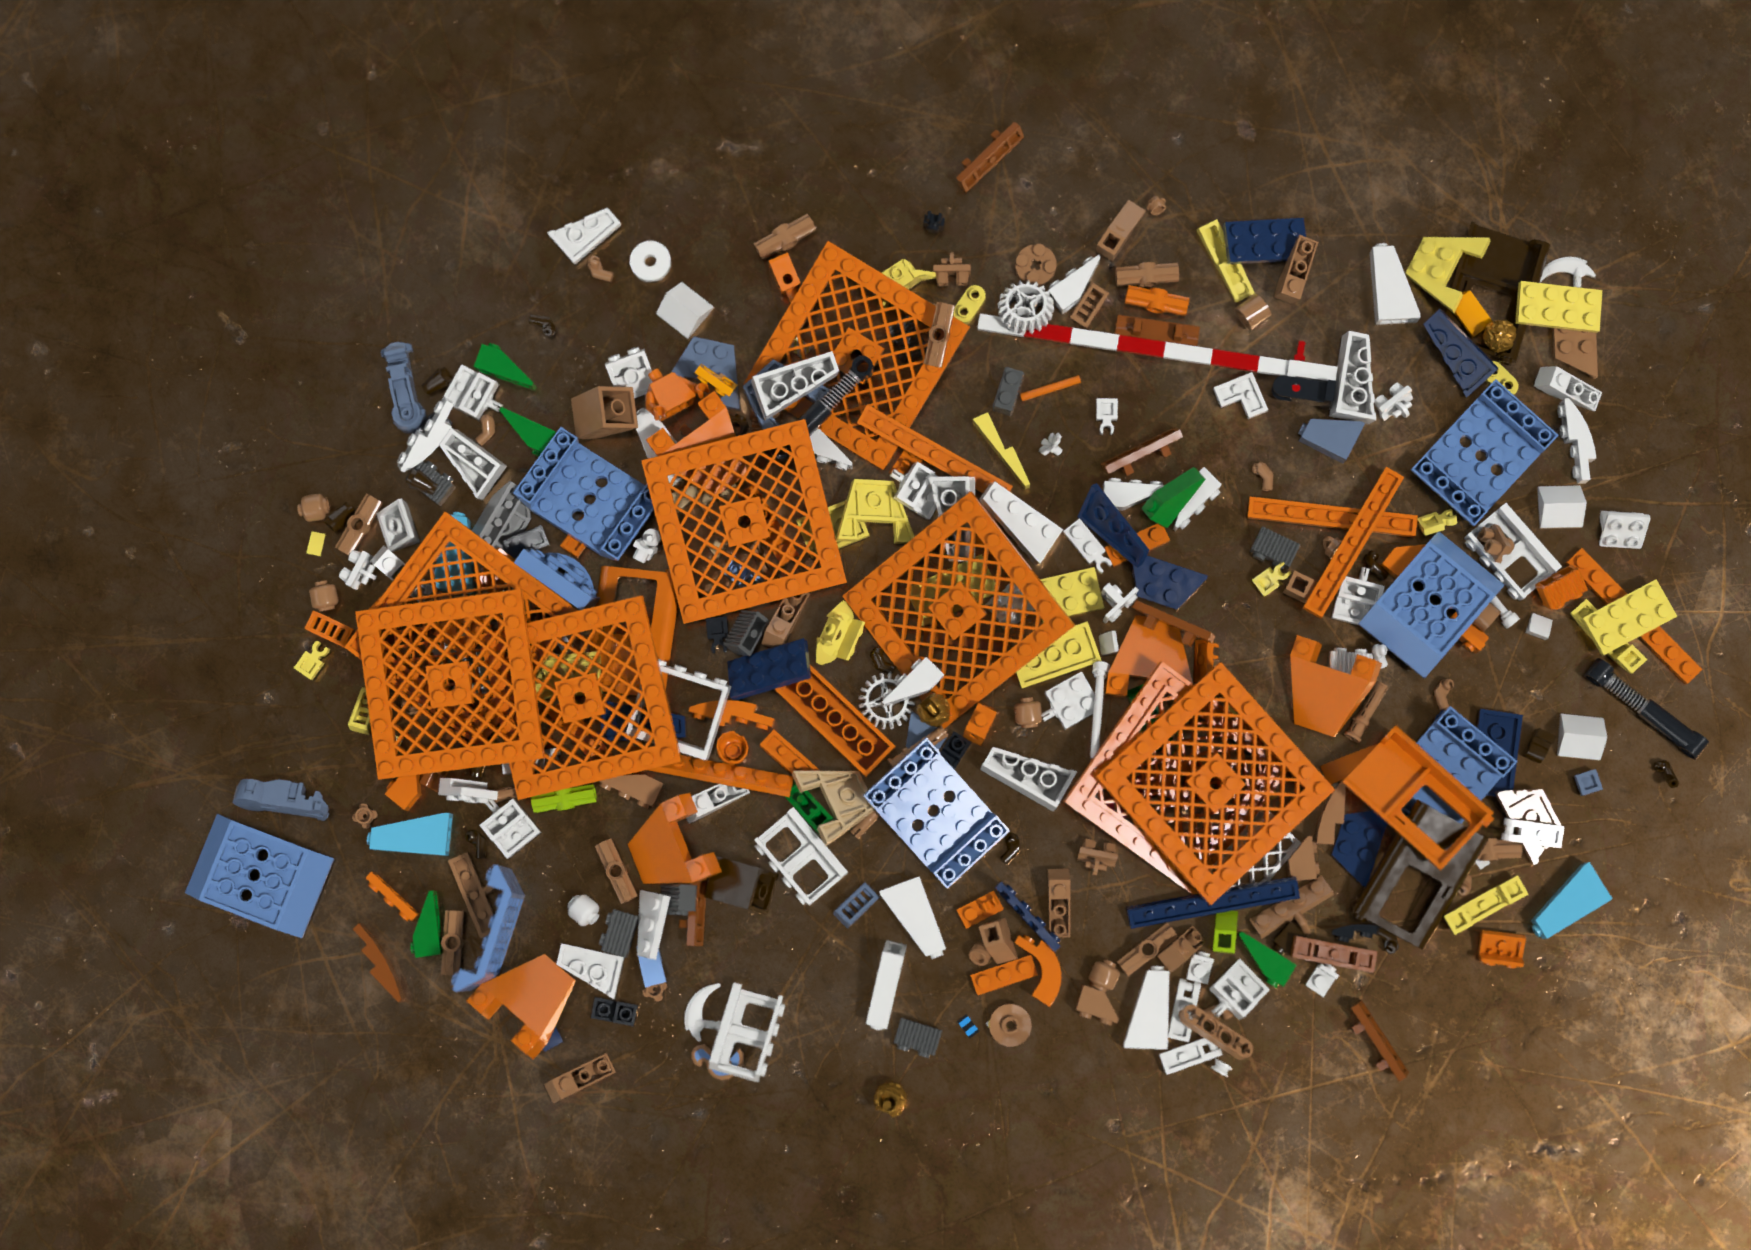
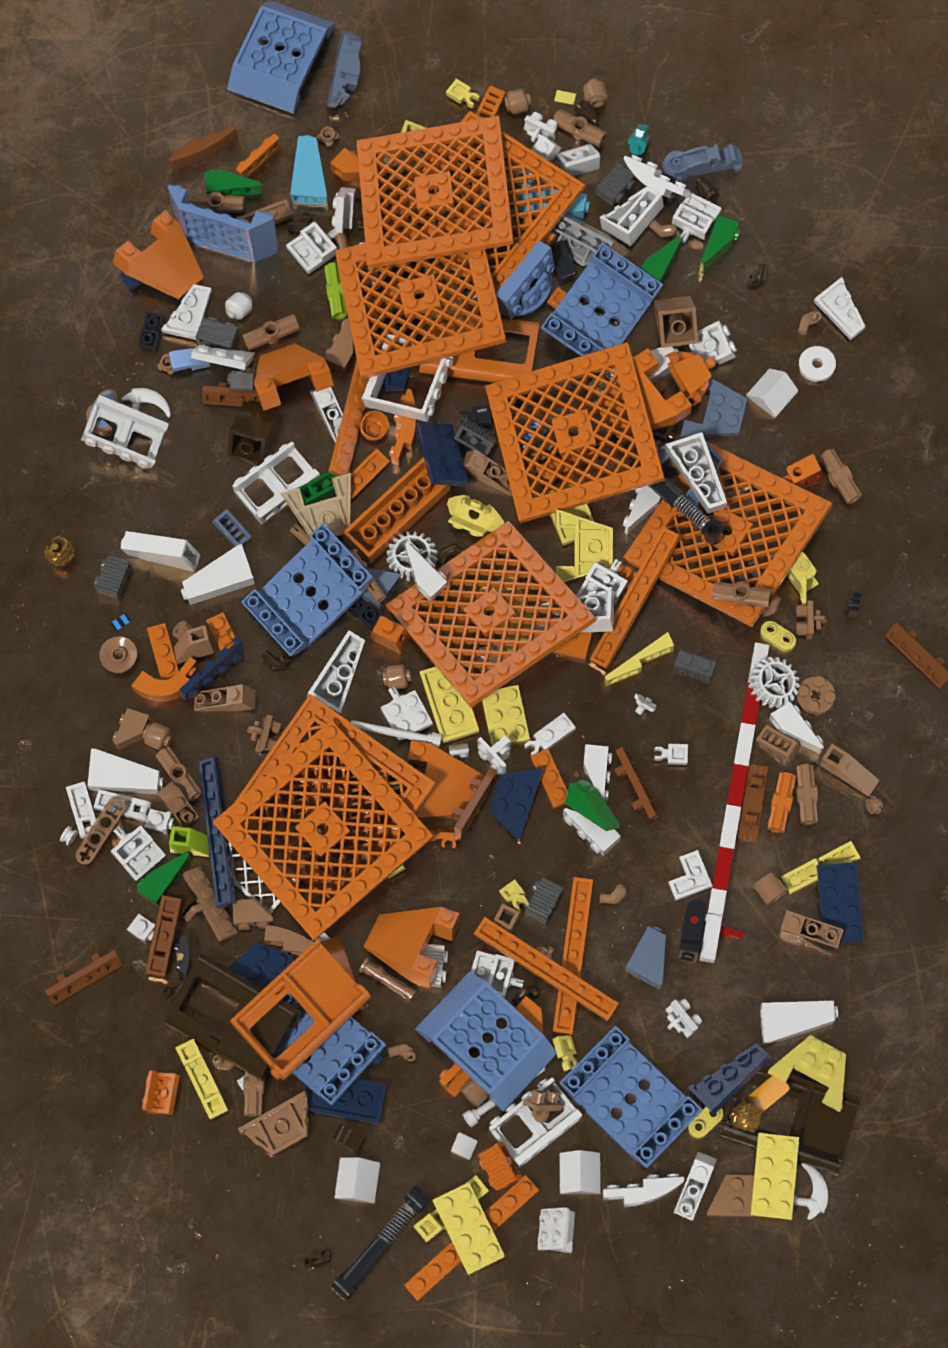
camera: 85 degrees right, 10 degrees down
dark brown cone [406,469,438,496] -> none
medium nougat slope [544,1053,616,1104] -> none
white hips [633,528,663,563] -> none
light orange plate [695,363,738,396] -> none
pearl gold piece [916,693,950,727] -> none
white wedge [979,481,1063,565] -> none
orange bar [1019,375,1081,401] -> none
dark blue wing [1078,483,1149,568] -> none
white wedge [1329,331,1376,424] -> none
white arm [1372,644,1388,669] -> none
white plate [1501,818,1564,848] -> none
medium azure slope [1531,862,1612,939] -> none
sand blue plate [1574,769,1603,796] -> none
none -> teal hips [628,123,651,156]

